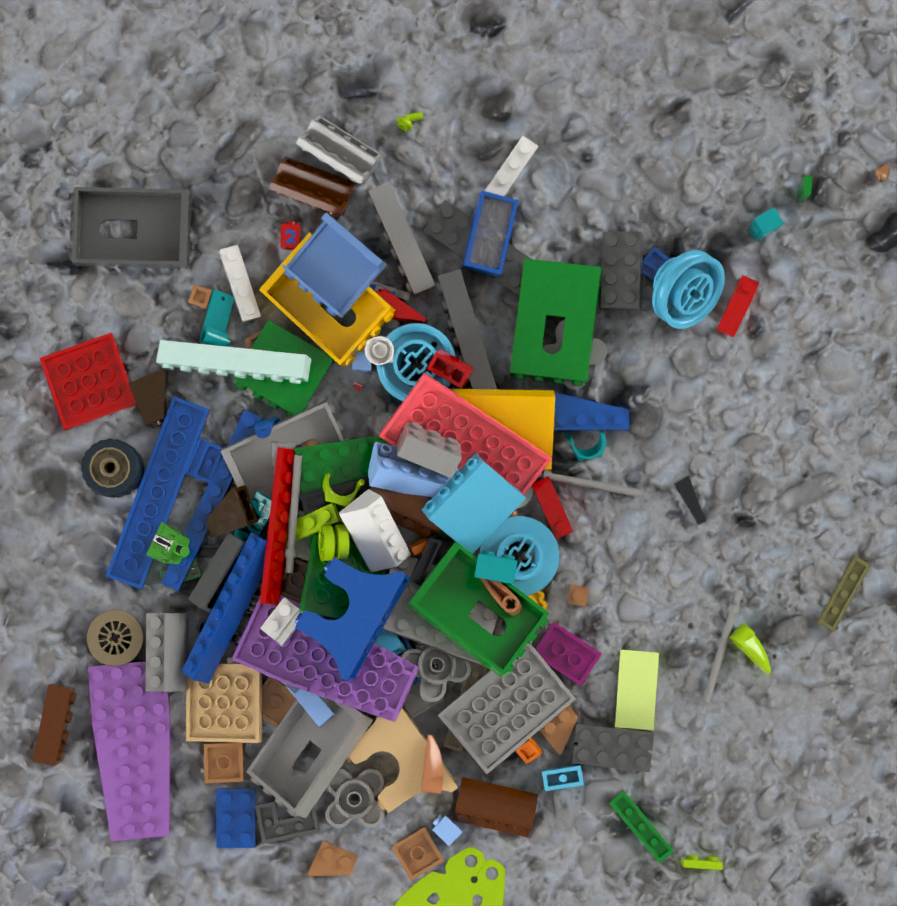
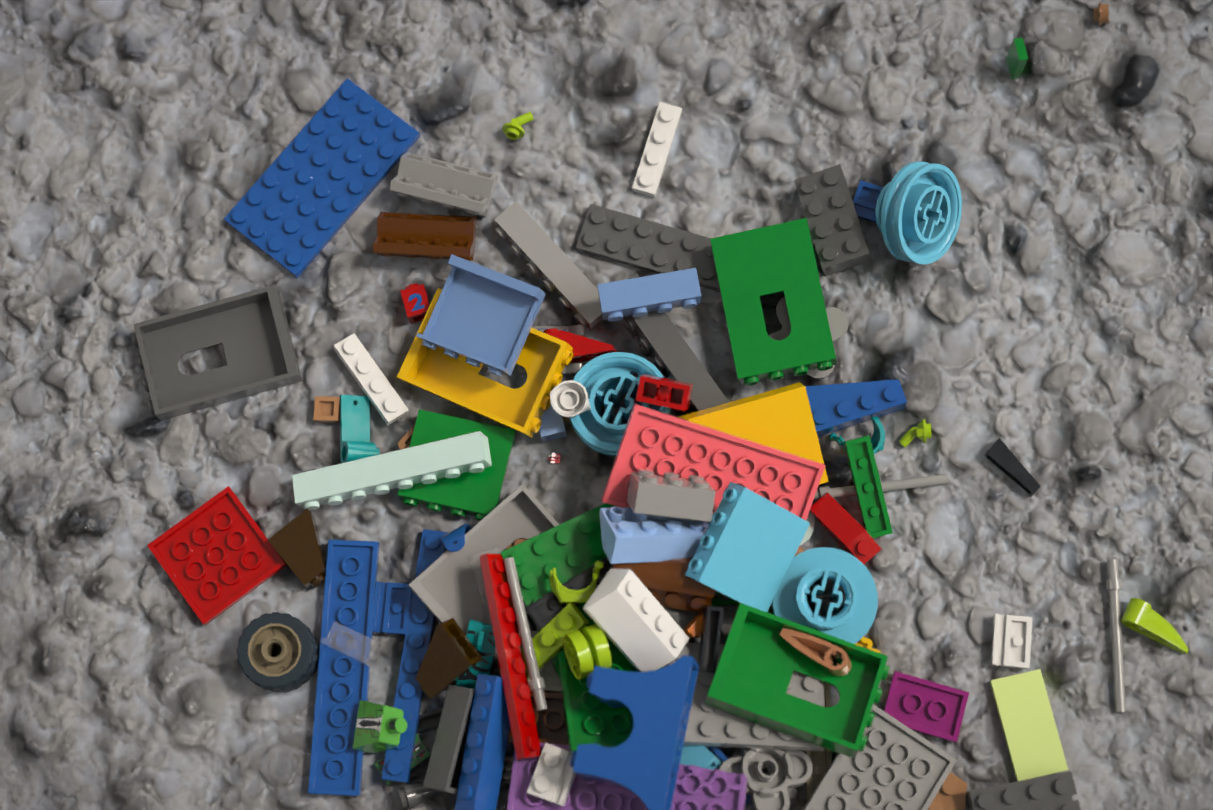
camera: 10 degrees left, 10 degrees down
clear brick [461,191,519,277] -> none
teal brick [474,550,517,584] -> none
medium nougat plate [566,584,589,607] -> none
red slope [716,275,760,337] -> none
teal brick [748,207,784,242] -> none
none -> blue plate [224,78,420,278]
none -> clear panel [320,621,381,667]
none -> medium blue brick [597,268,701,321]
none -> green plate [844,435,893,538]
none -> lime plate [899,419,932,448]
none -> white plate [991,614,1032,669]

